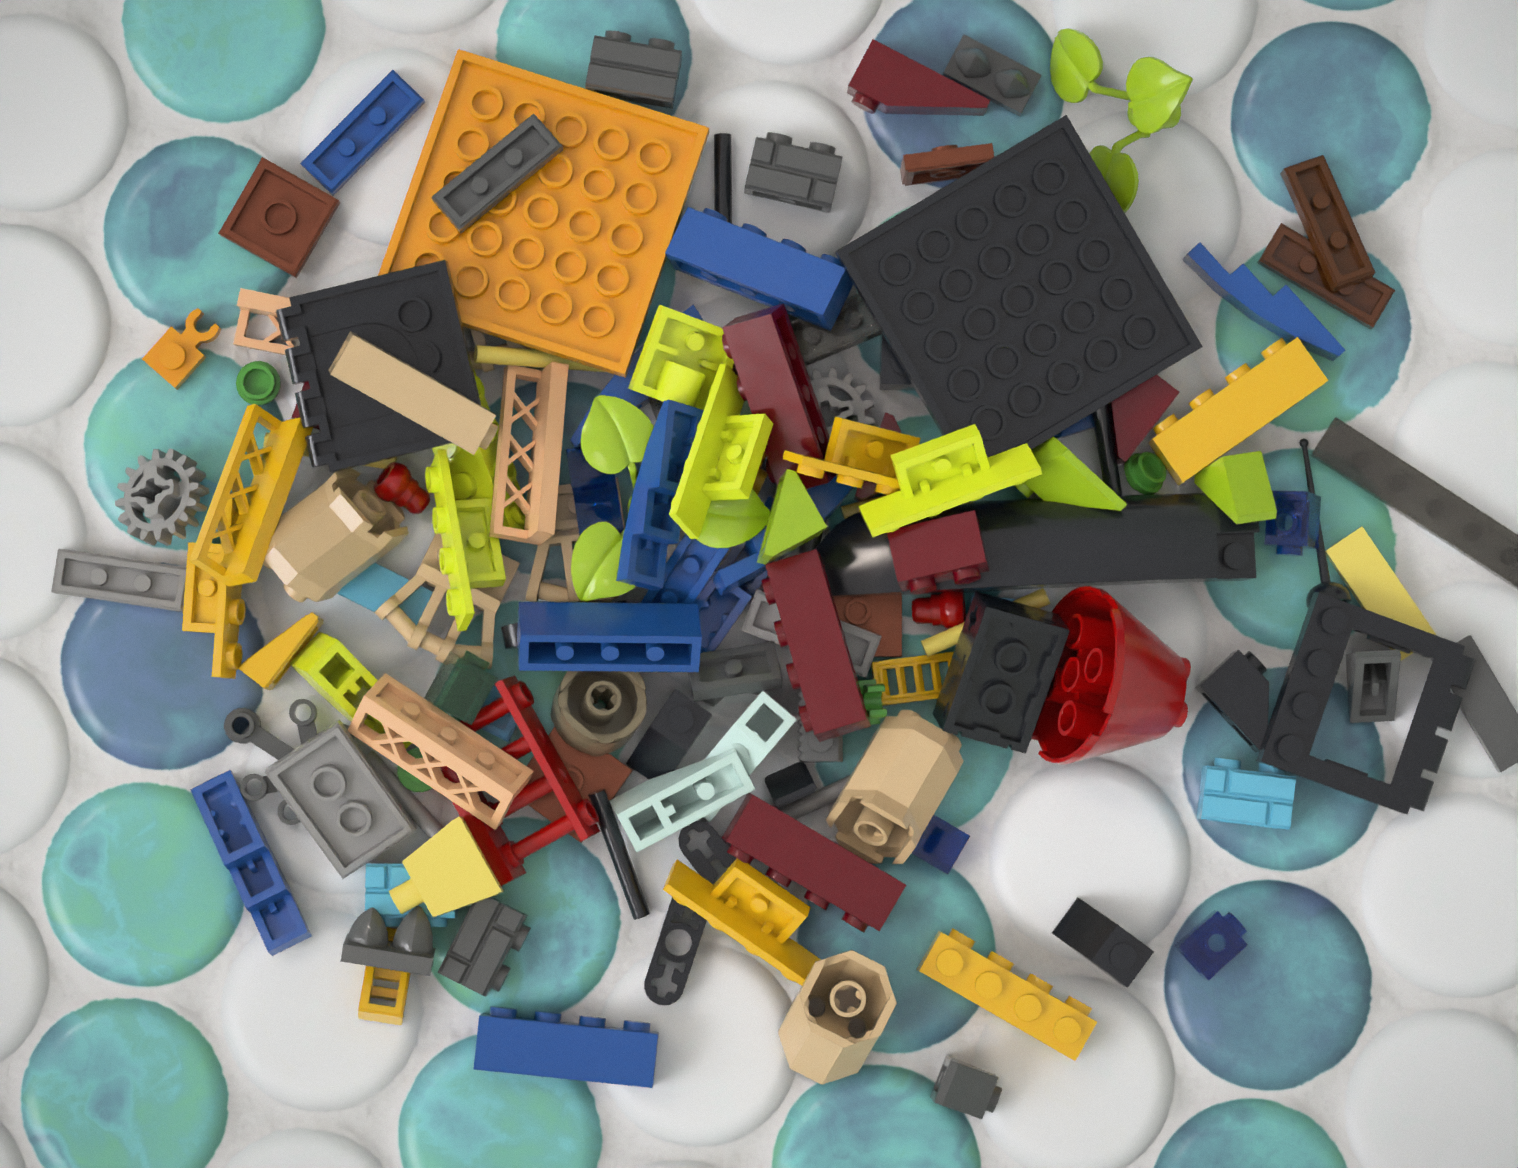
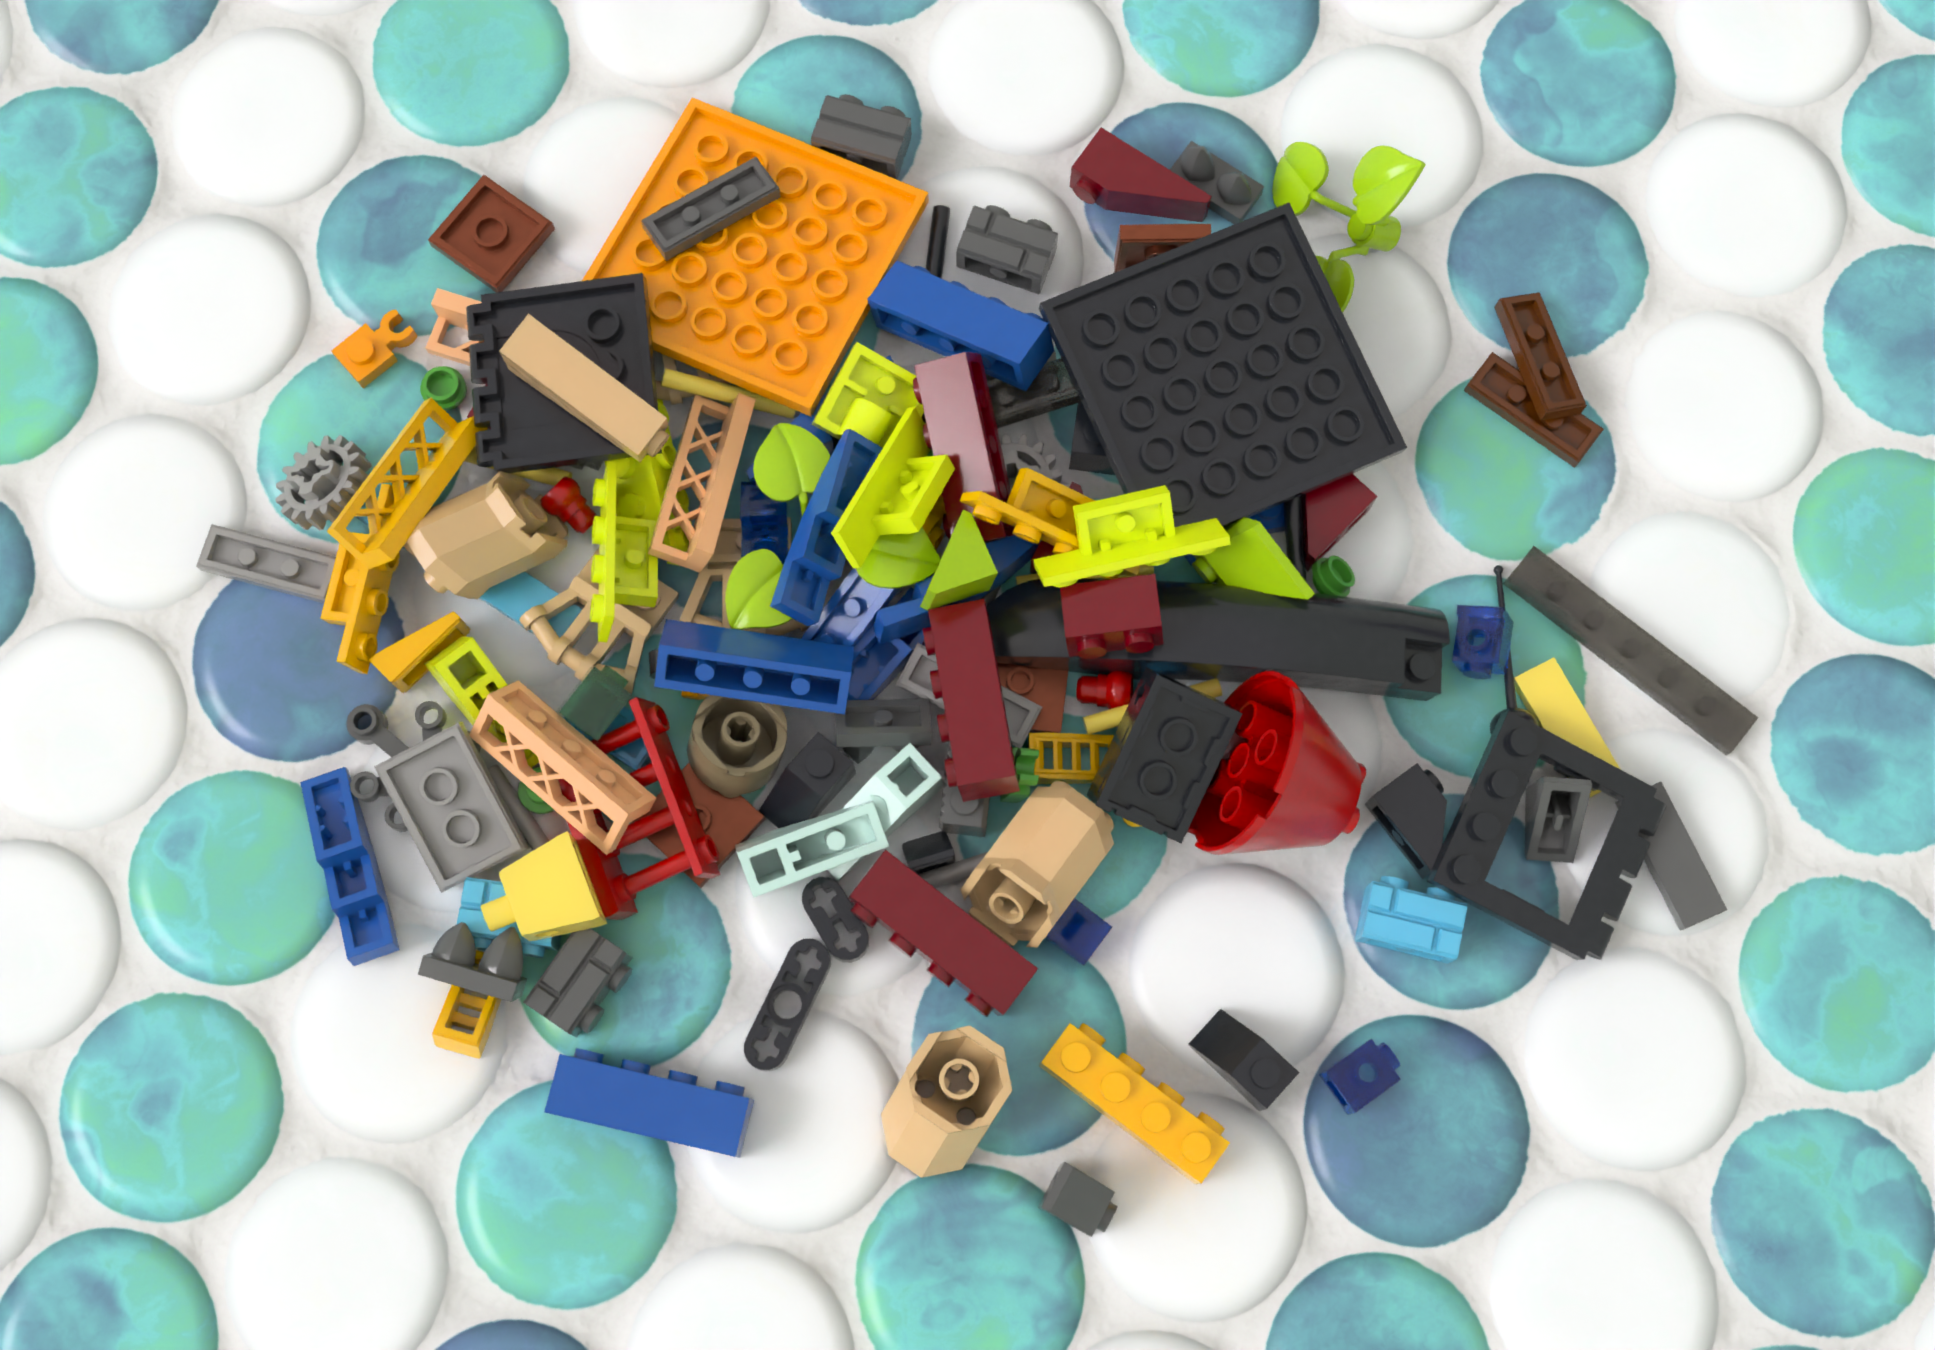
camera: 10 degrees right, 10 degrees down
blue tile [300,69,425,196] -> none
black bar [588,789,650,920] -> none
yellow bracket [663,859,821,986] -> none
yellow brick [1148,337,1329,486] -> none
blue slope [1183,242,1346,361] -> none
lime slope [1194,451,1277,524] -> none

